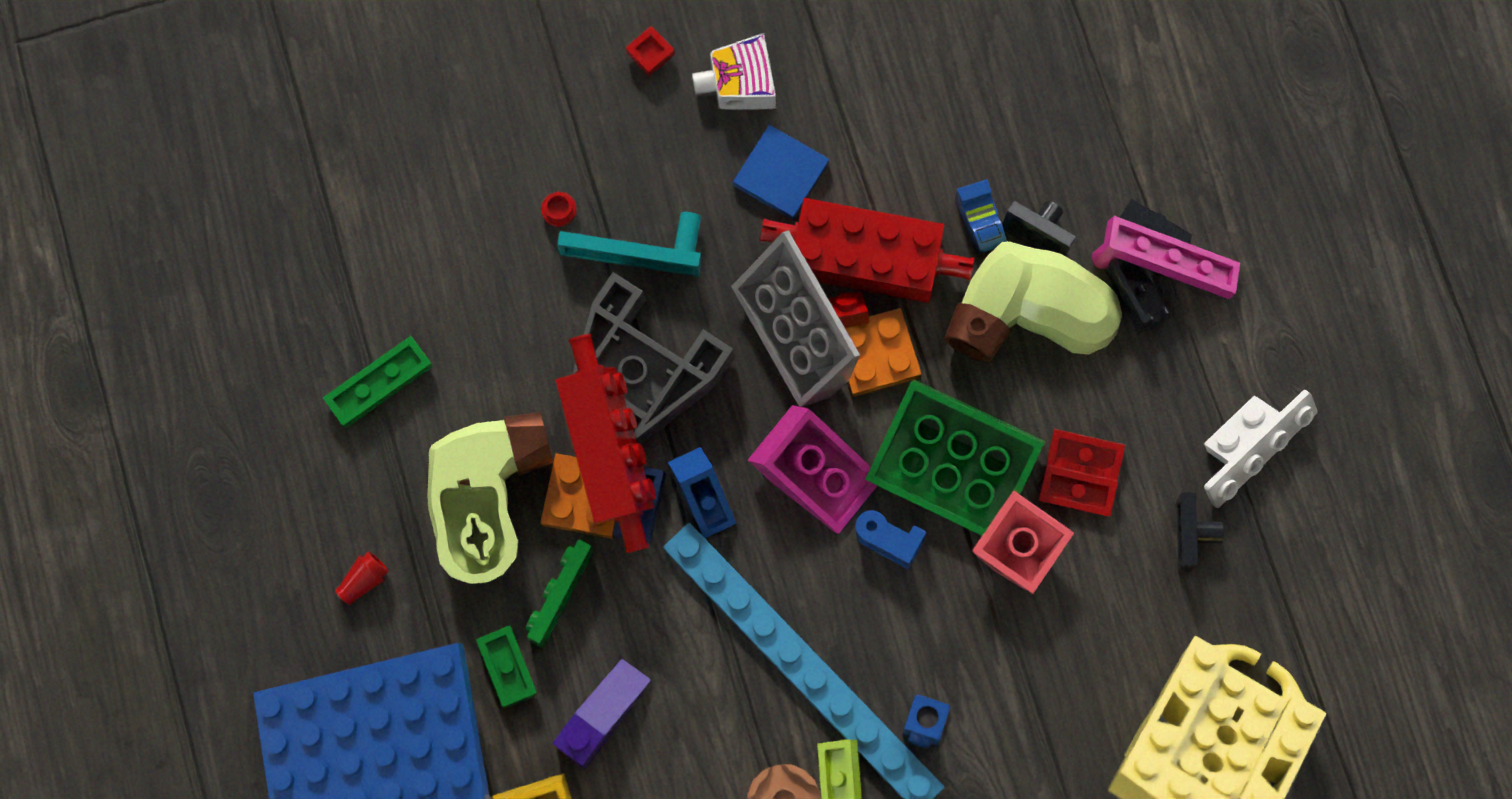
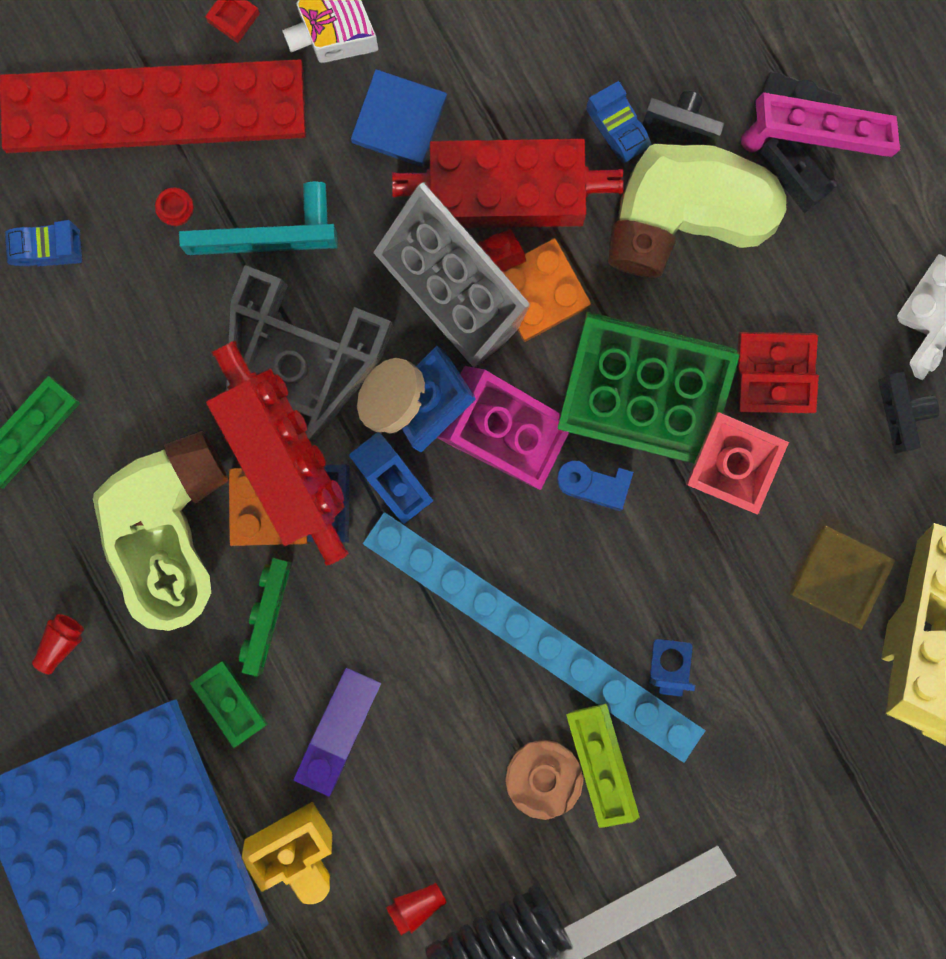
camera: 15 degrees left, 10 degrees up
none -> red plate [0,59,306,153]
none -> blue leg [5,220,82,266]
none -> tan tile [357,358,425,434]
none -> blue tile [402,346,476,452]
none -> clear yellow tile [790,526,895,630]

